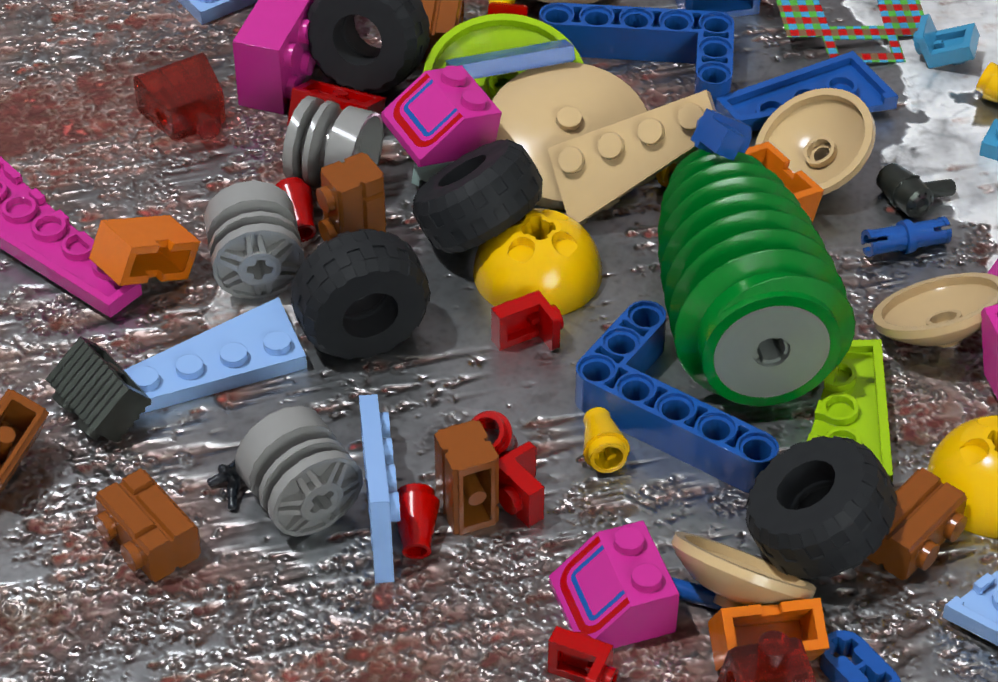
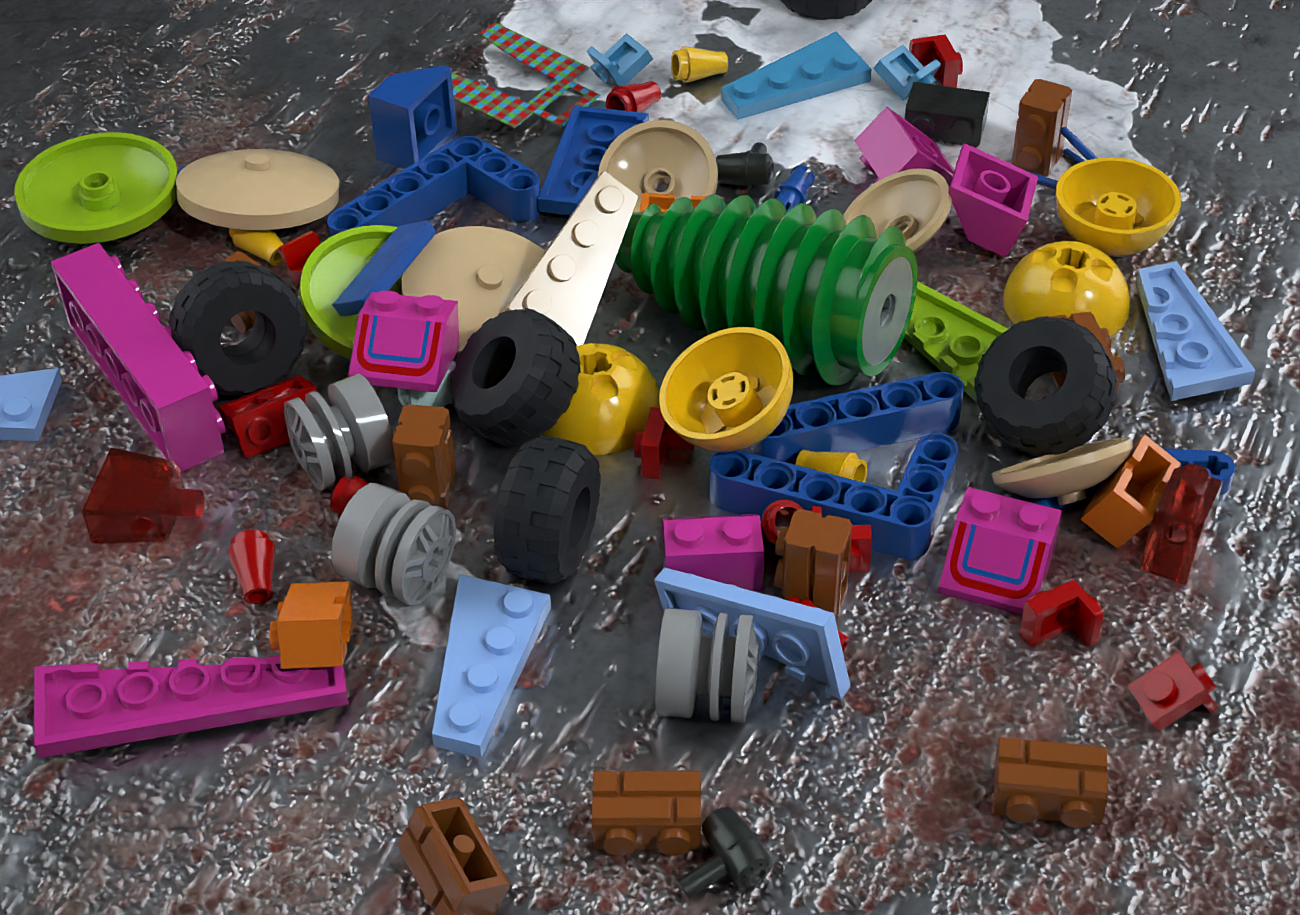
camera: 50 degrees left, 0 degrees up
pearl dark grey brick [45,336,151,443] -> none
black bar [207,460,243,511] -> none
blue piece [690,108,752,161] -> none
none -> red cone [227,530,275,604]
none -> red cone [606,81,661,113]
none -> yellow piece [659,327,793,452]
none -> dark pink slope [661,514,764,591]
none -> pearl dark grey piece [677,807,773,899]
none -> blue beam [709,433,958,559]

